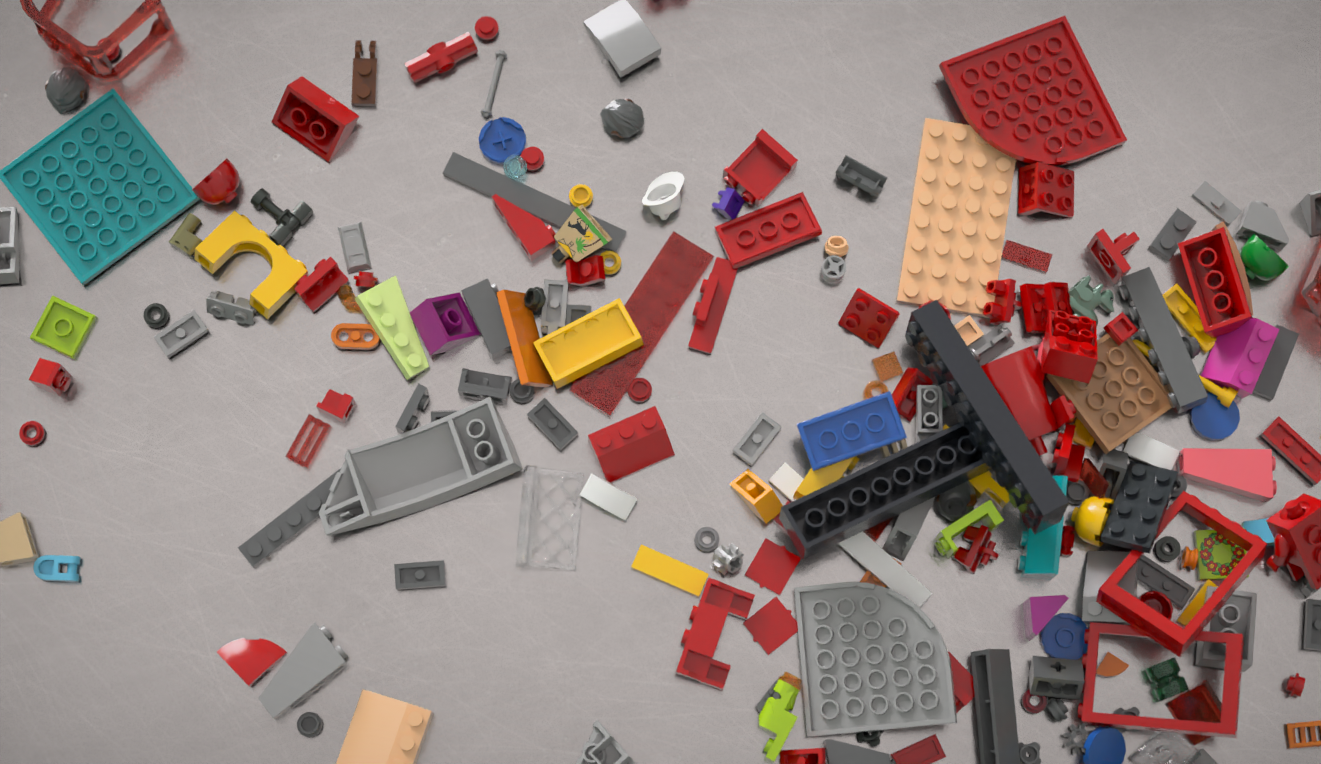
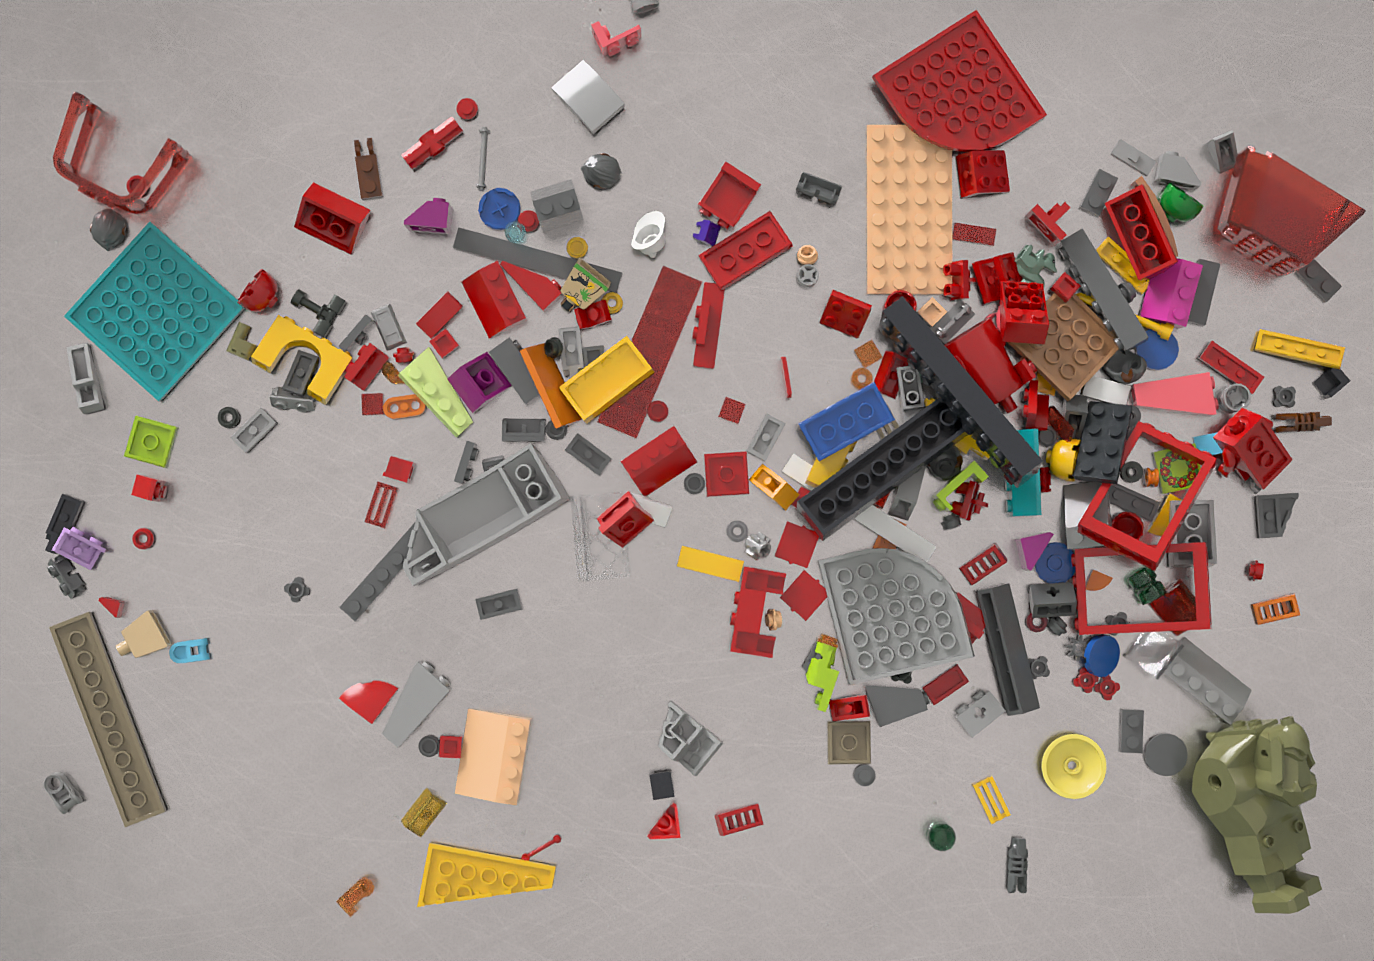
camera: 10 degrees left, 10 degrees up
none -> dark grey plate [282,350,320,397]
none -> dark grey plate [284,577,309,602]
none -> dark grey plate [339,315,375,352]
none -> clear red tile [361,393,384,416]
none -> magenta slope [404,198,453,234]
none -> red slope [416,291,463,338]
none -> red plate [429,329,459,359]
none -> red plate [438,736,462,758]
none -> red slope [461,260,527,339]
none -> dark grey slope [531,179,584,232]
none -> red bracket [597,491,654,548]
none -> dark grey plate [684,473,705,494]
none -> red tile [704,451,749,497]
none -> clear red tile [718,397,746,424]
none -> light nougat plate [765,609,782,631]
none -> red piece [781,357,792,398]
none -> dark grey plate [942,513,962,530]
none -> red slope [960,542,1008,585]
none -> dark grey hair [1104,351,1147,384]
none -> light grey wheel [1217,383,1251,413]

